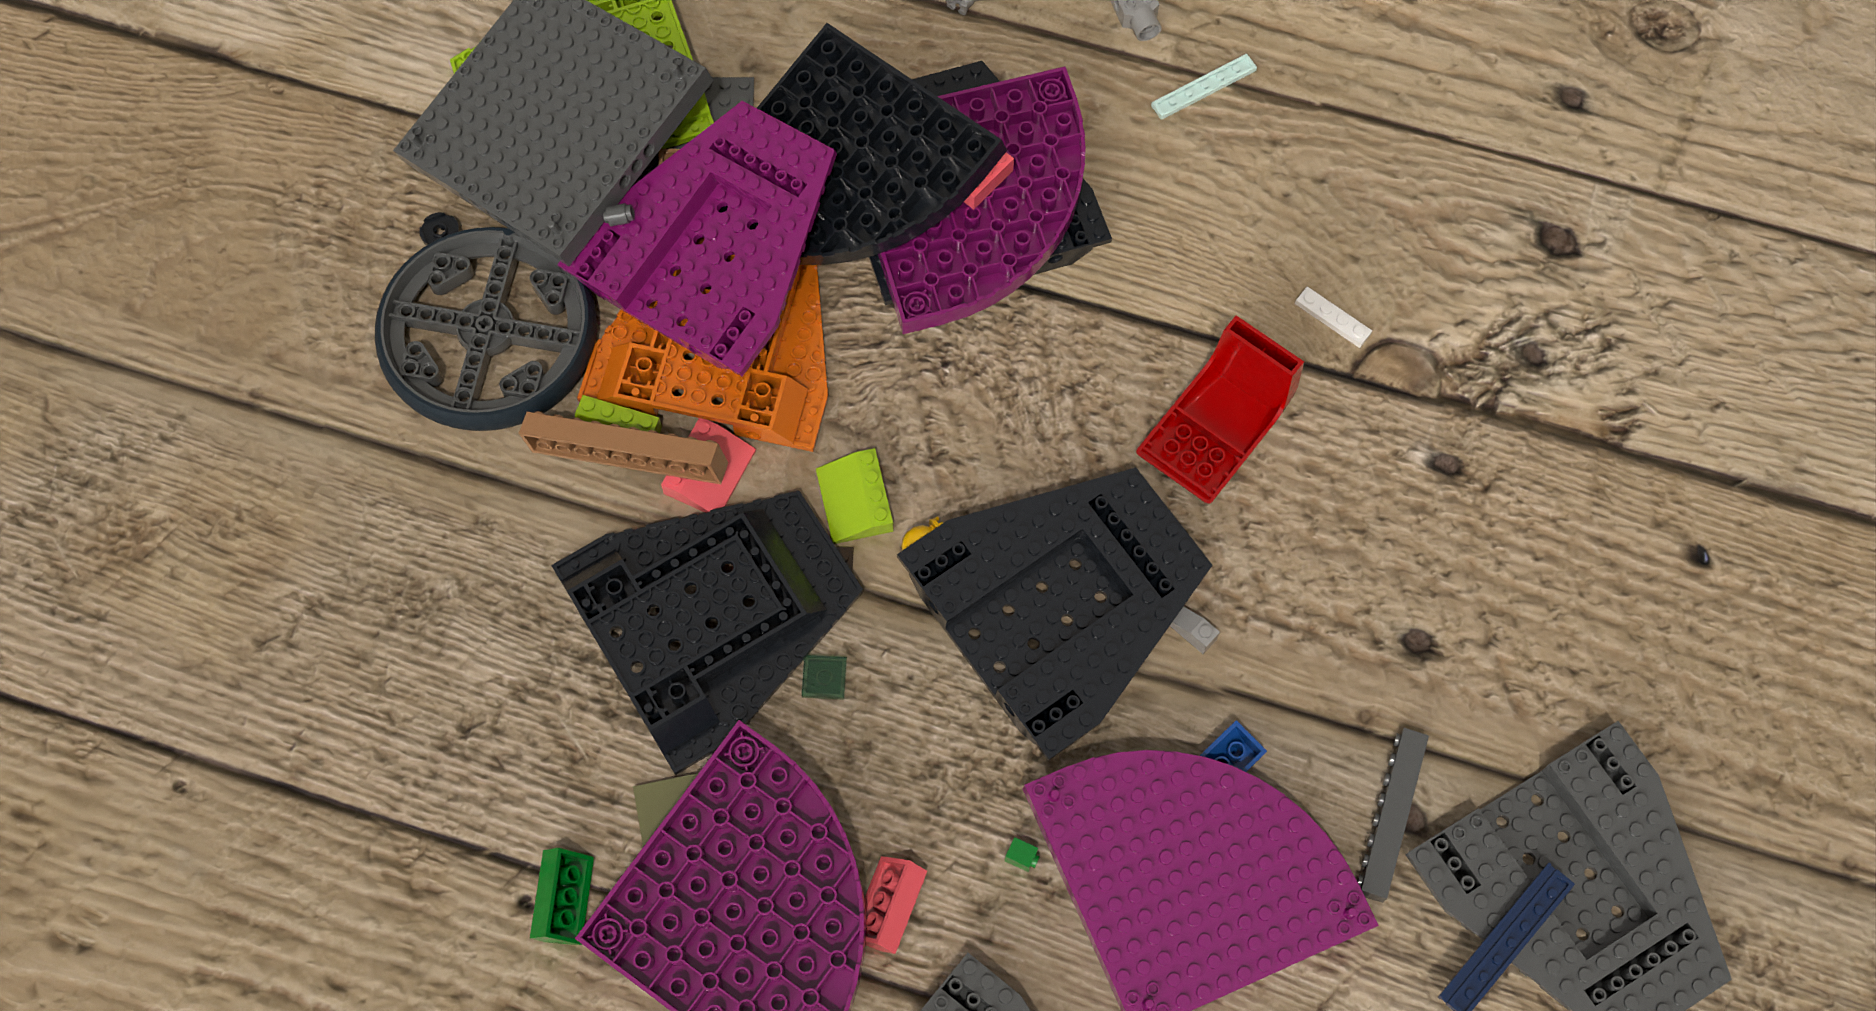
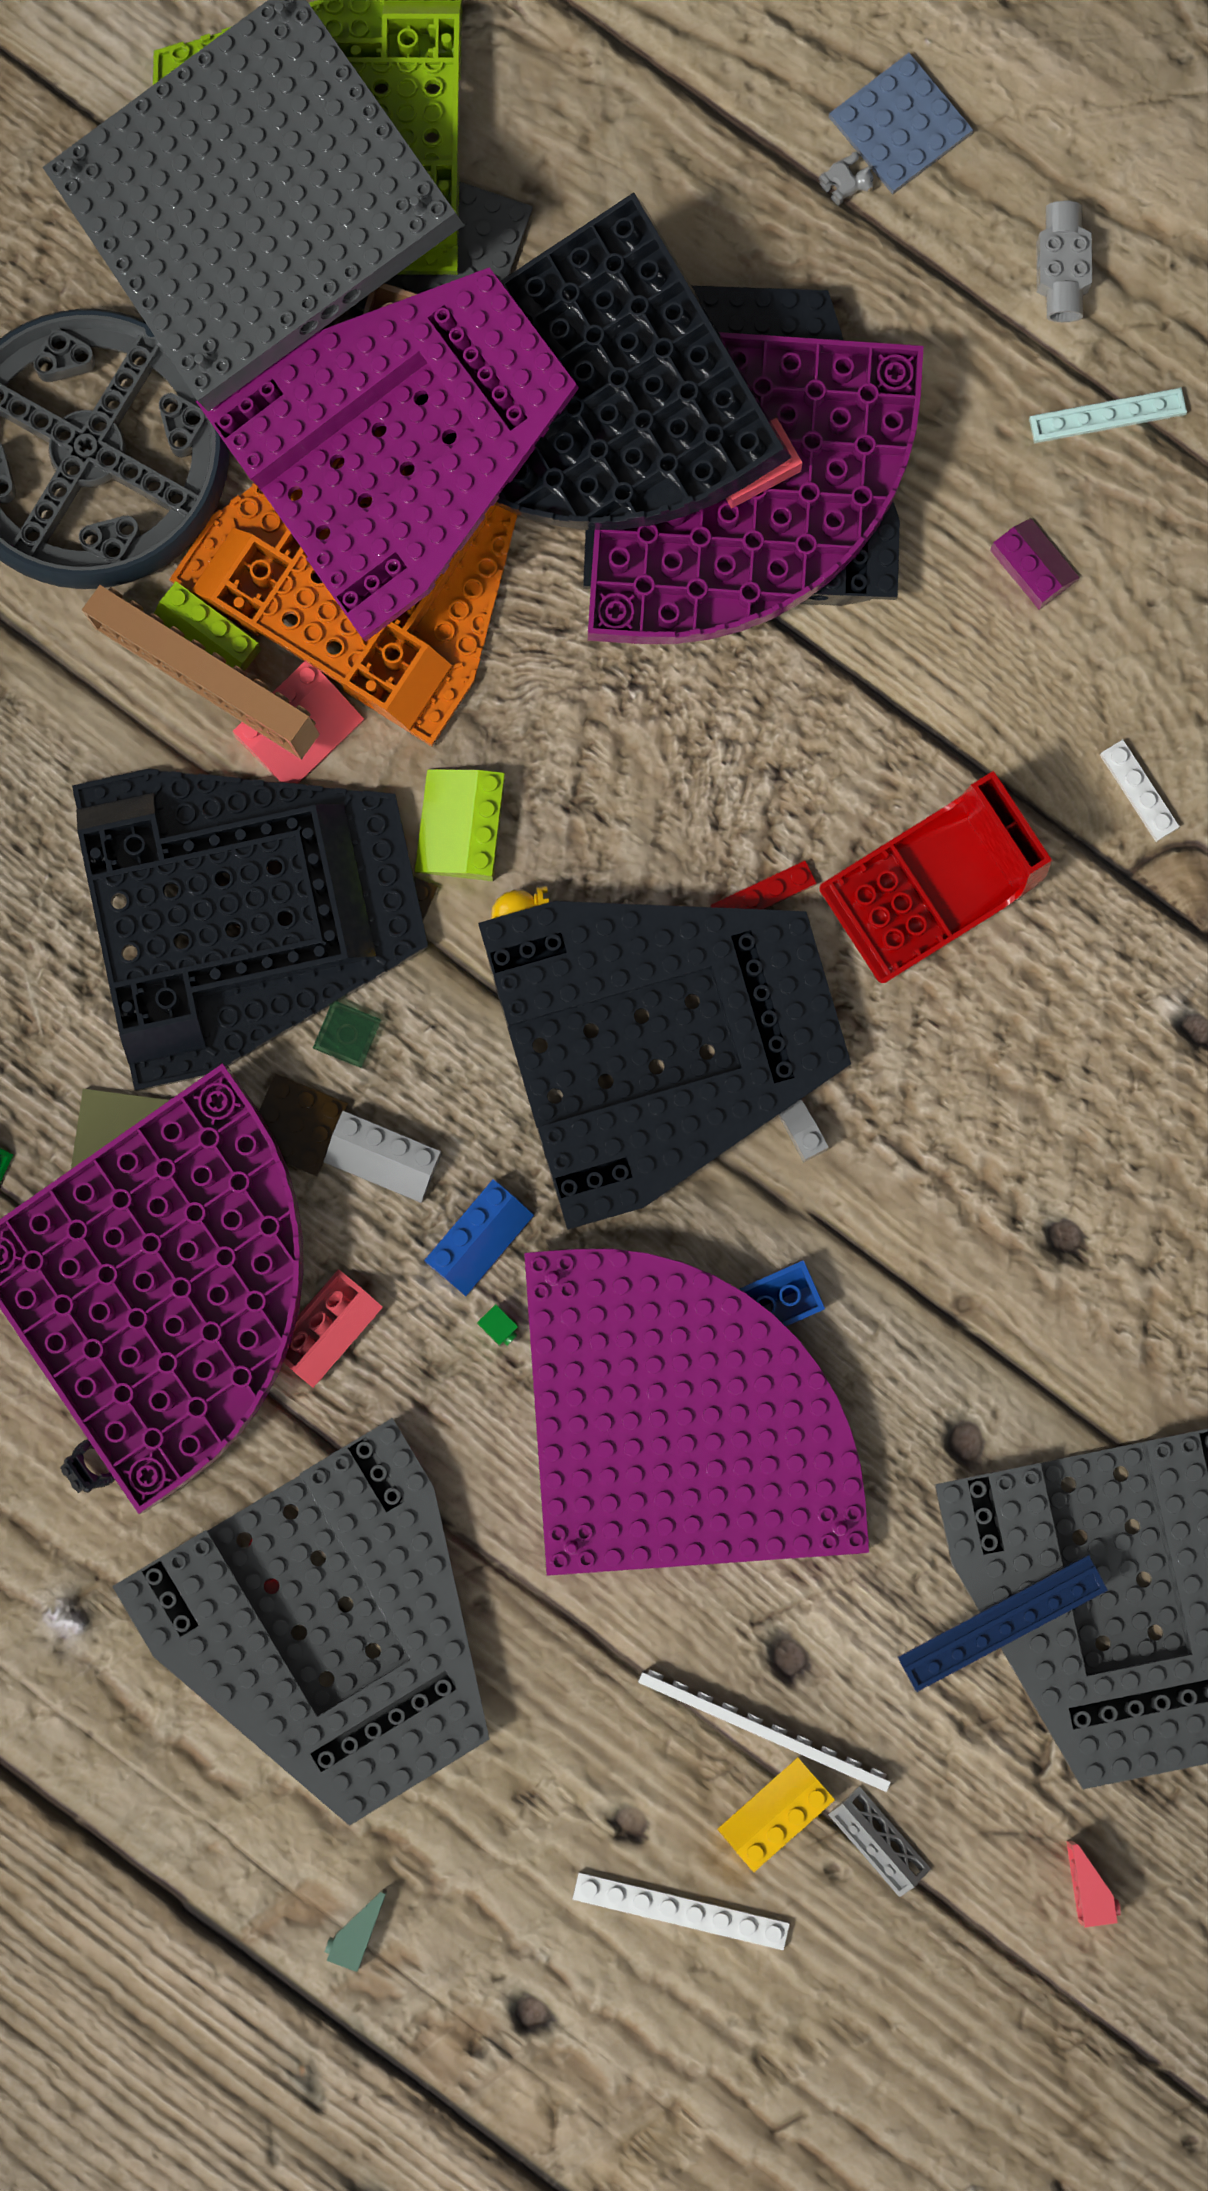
camera: 20 degrees right, 15 degrees up
black plate [419,212,460,246] -> none
dark grey brick [603,203,635,227] -> none
dark grey brick [1357,728,1429,903] -> none
none -> dark brown plate [259,1073,349,1177]
none -> light grey slope [324,1111,442,1203]
none -> blue slope [424,1179,534,1296]
none -> red plate [710,861,817,910]
none -> magenta slope [990,518,1080,610]

